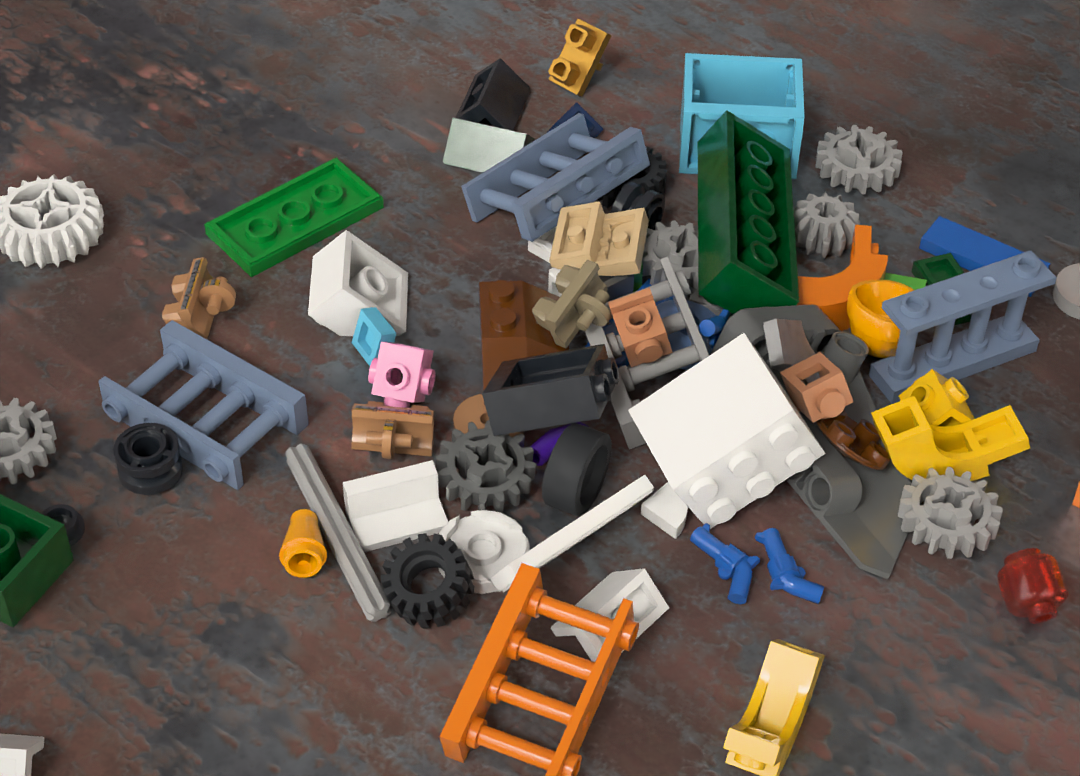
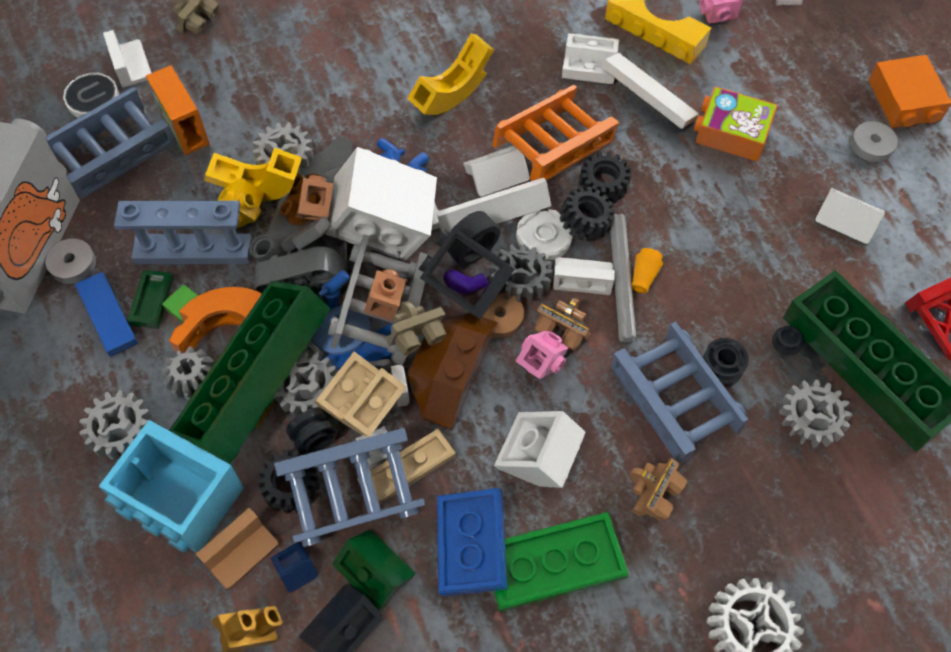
camera: 155 degrees left, 15 degrees up
medium azure plate [351,307,396,366] -> none
light orange piece [847,280,914,358] -> none
clear red head [997,548,1069,624] -> none
none -> medium nougat panel [196,508,279,590]
none -> tan tile [357,429,456,505]
none -> blue tile [437,488,507,597]
none -> black tyre [579,151,631,204]

